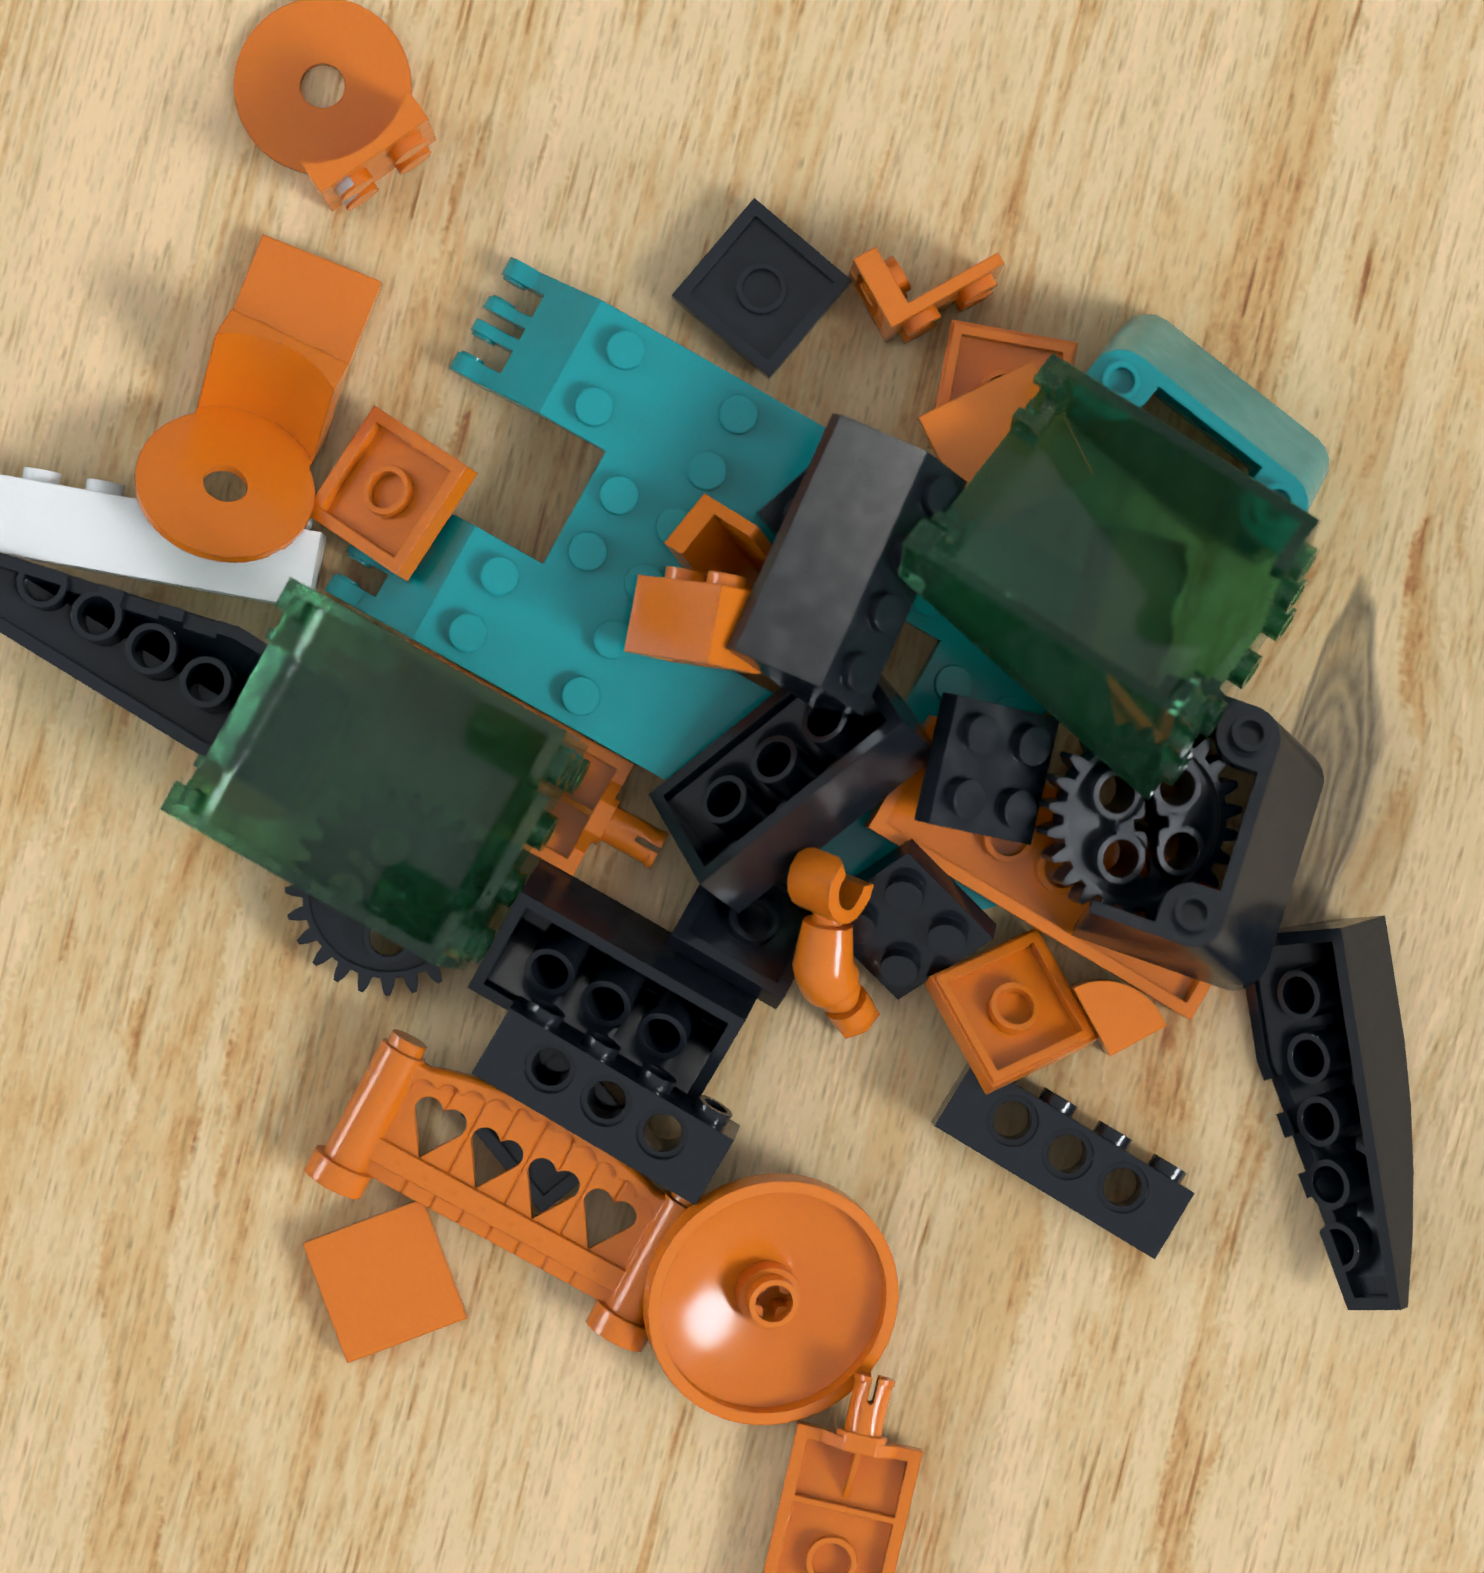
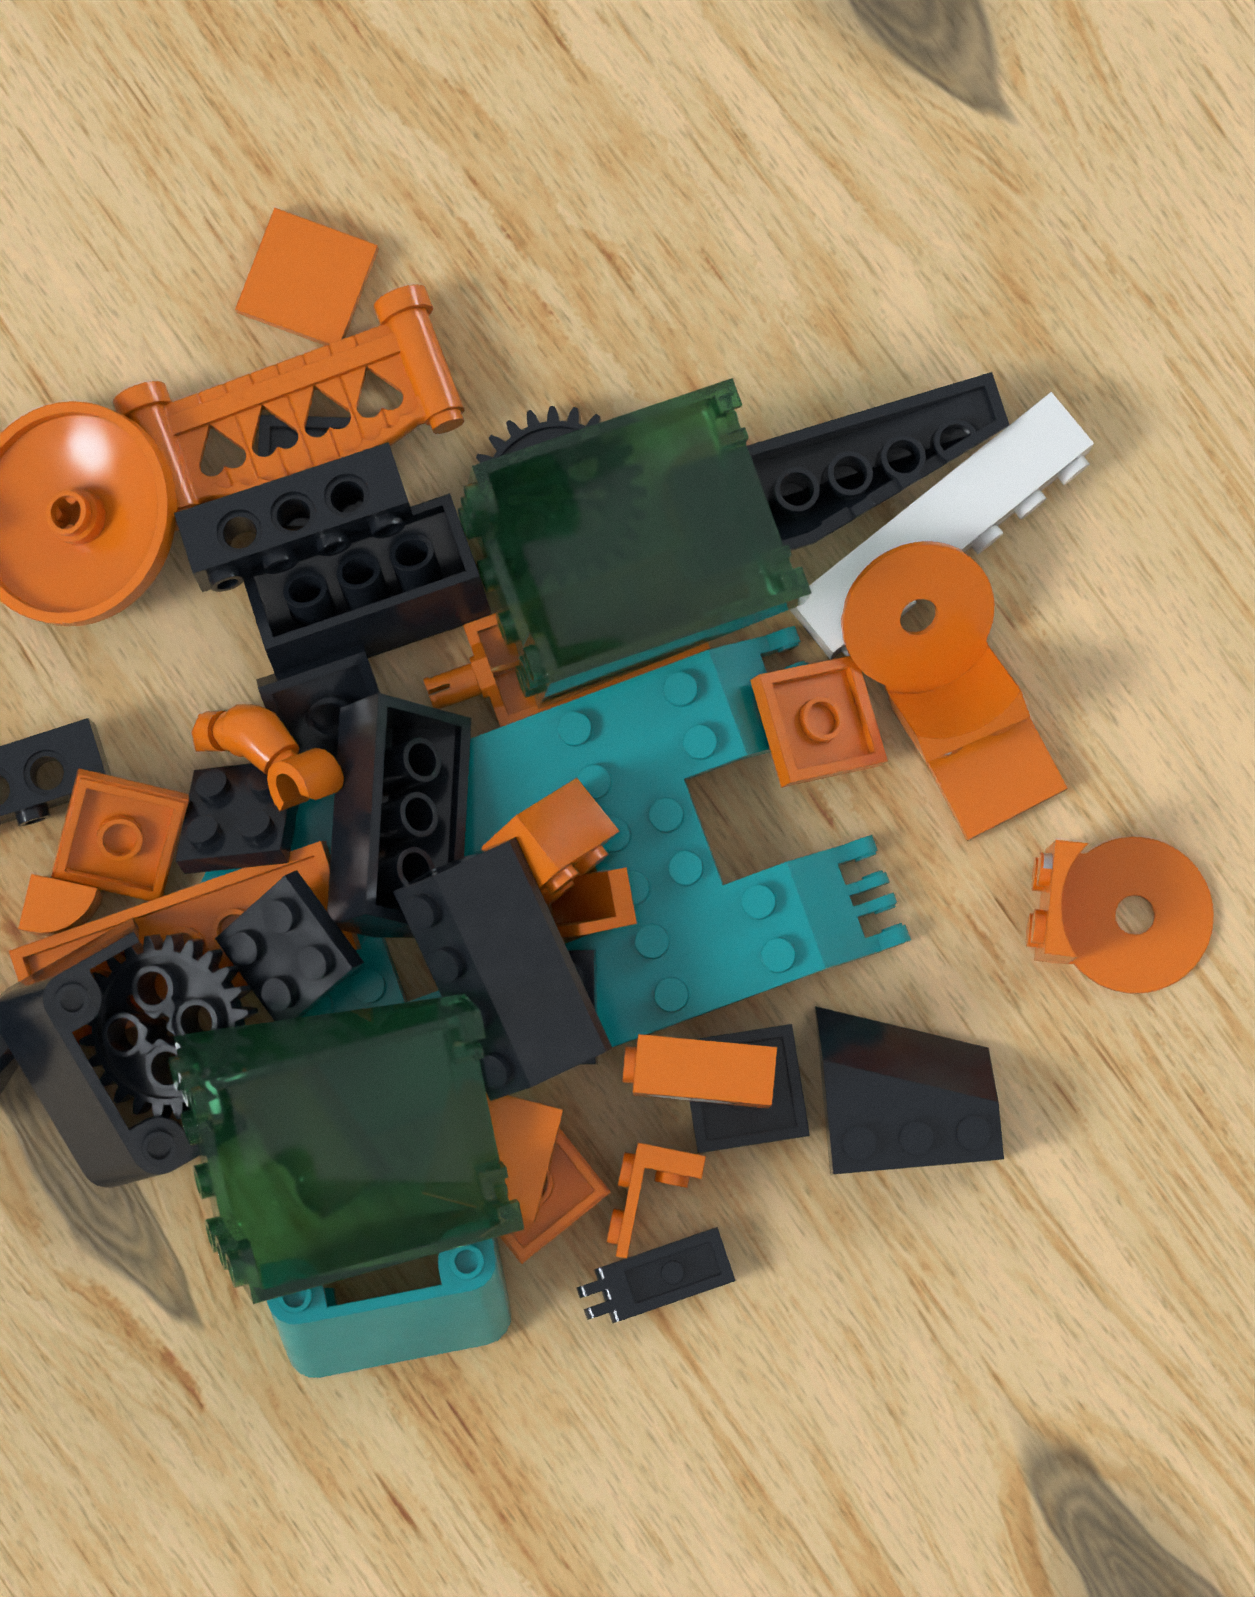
camera: 135 degrees right, 5 degrees down
none -> black hinge [576,1227,736,1324]
none -> orange brick [622,1034,777,1108]
none -> black wedge [815,1006,1004,1175]

